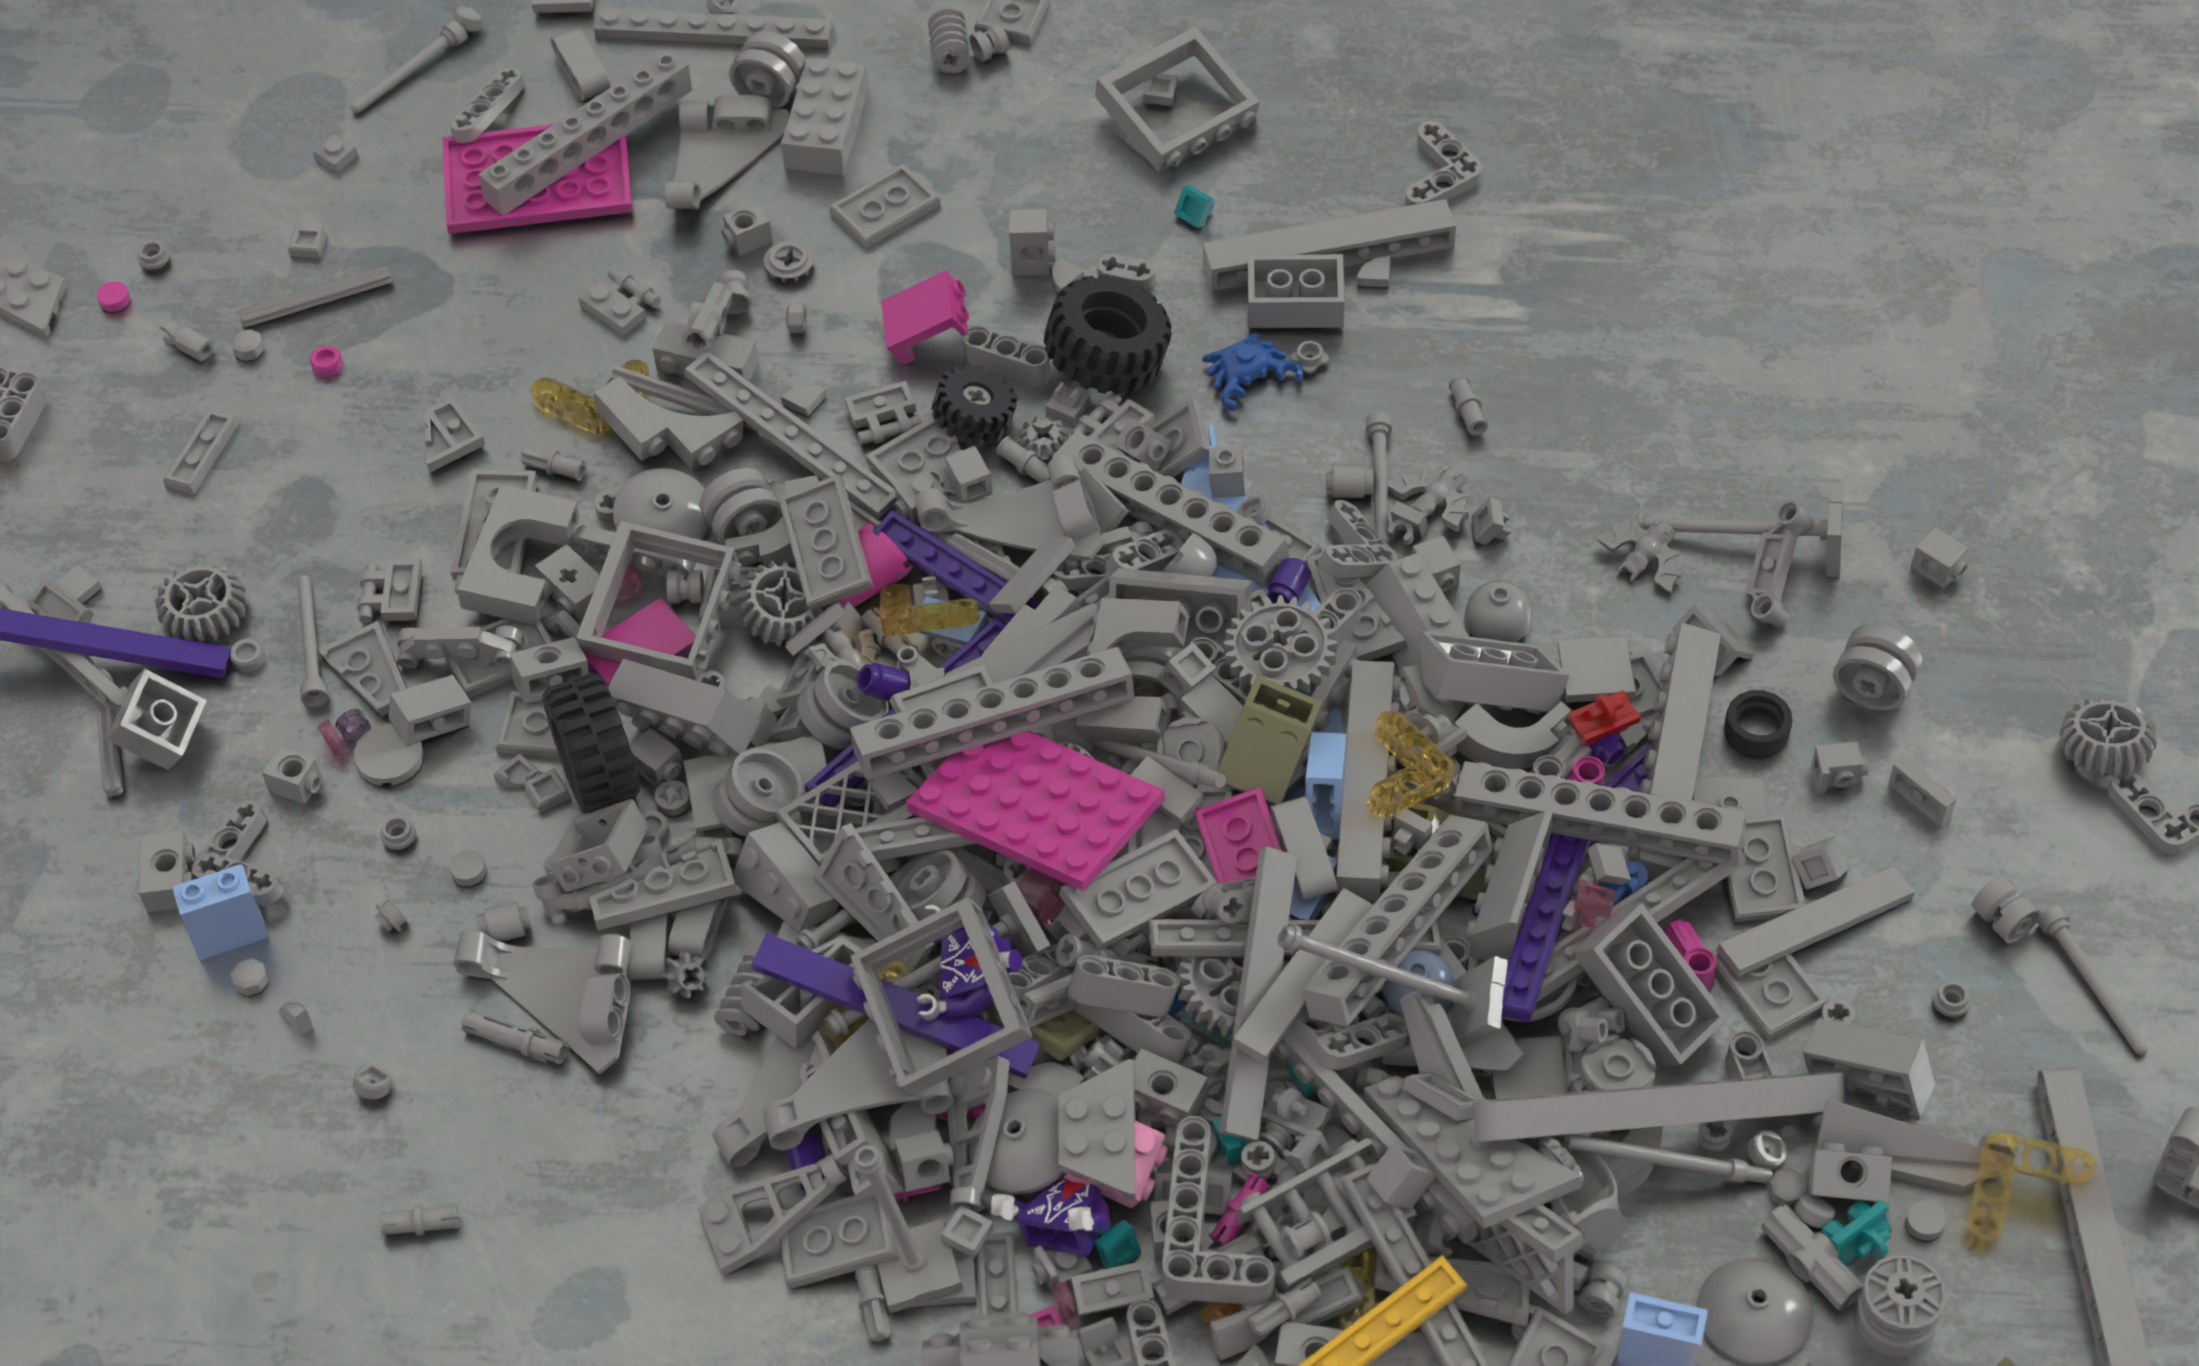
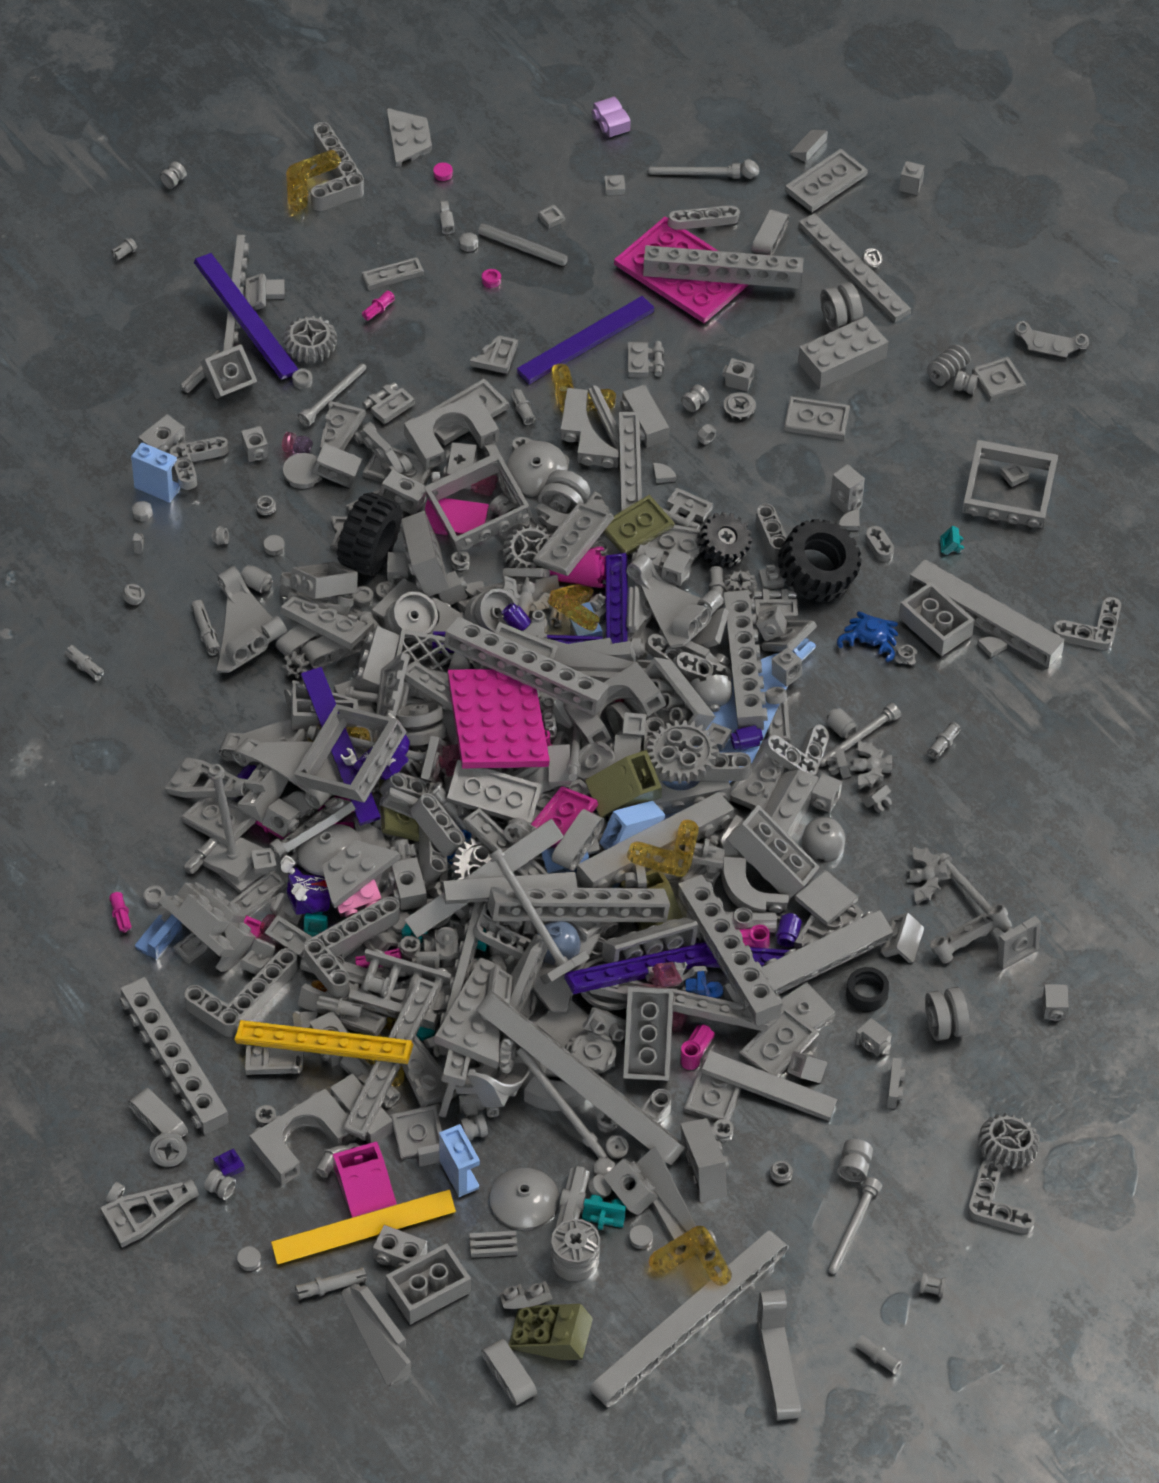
camera: 45 degrees right, 0 degrees up
light grey plate [137,240,169,269] -> none
light grey panel [665,95,790,209] -> none
light grey piece [682,282,732,354] -> none
dark pink panel [881,270,969,365] -> none
light grey tile [989,536,1076,614] -> none
light grey panel [1367,1143,1437,1209] -> none
red hips [1568,690,1641,747] -> none
light grey tile [1588,843,1631,885] -> none
none -> dark pink axle [362,290,395,321]
none -> dark purple tile [517,296,655,385]
none -> lavender brick [592,97,631,137]
none -> olive tile [603,494,674,555]

